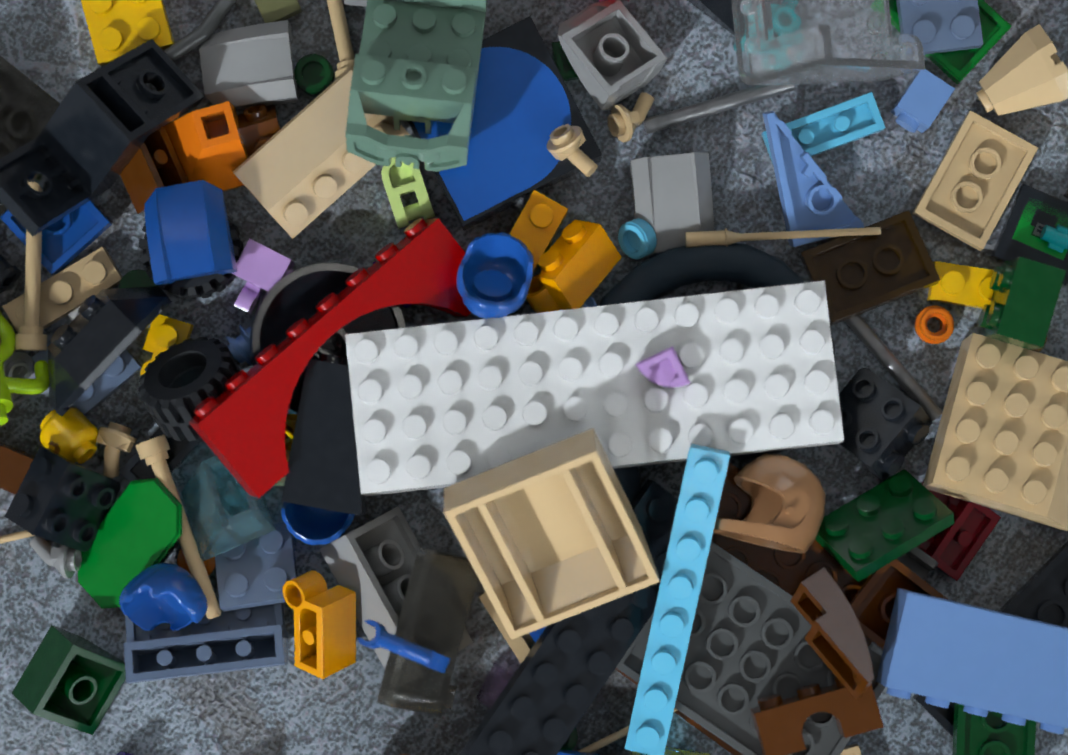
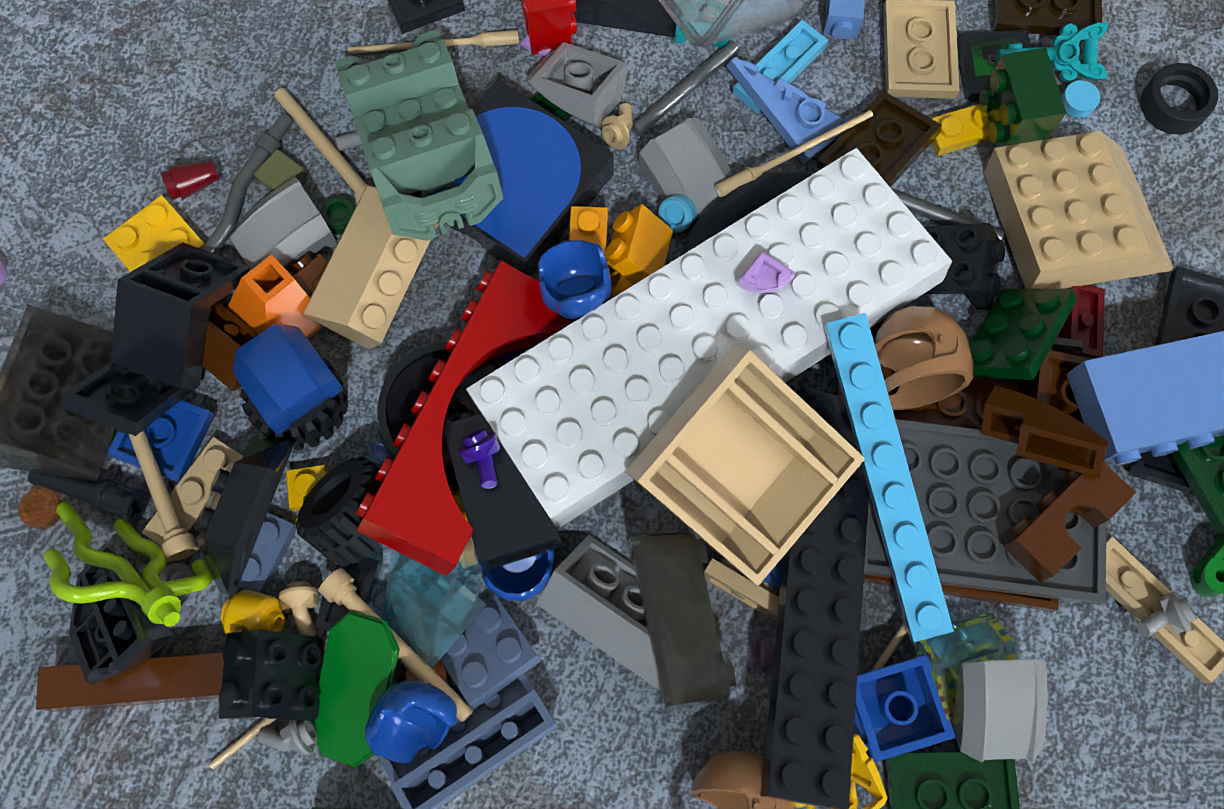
camera: 20 degrees left, 15 degrees down
lavender brick [232,238,295,314] -> none
light orange hinge [282,570,356,679] -> none
blue arm [357,620,450,674] -> none
yellowish green plate [381,157,435,229] -> none
tan plate [546,124,598,177] -> none
orange plate [914,305,954,344] -> none
none -> dark purple plate [458,429,500,489]

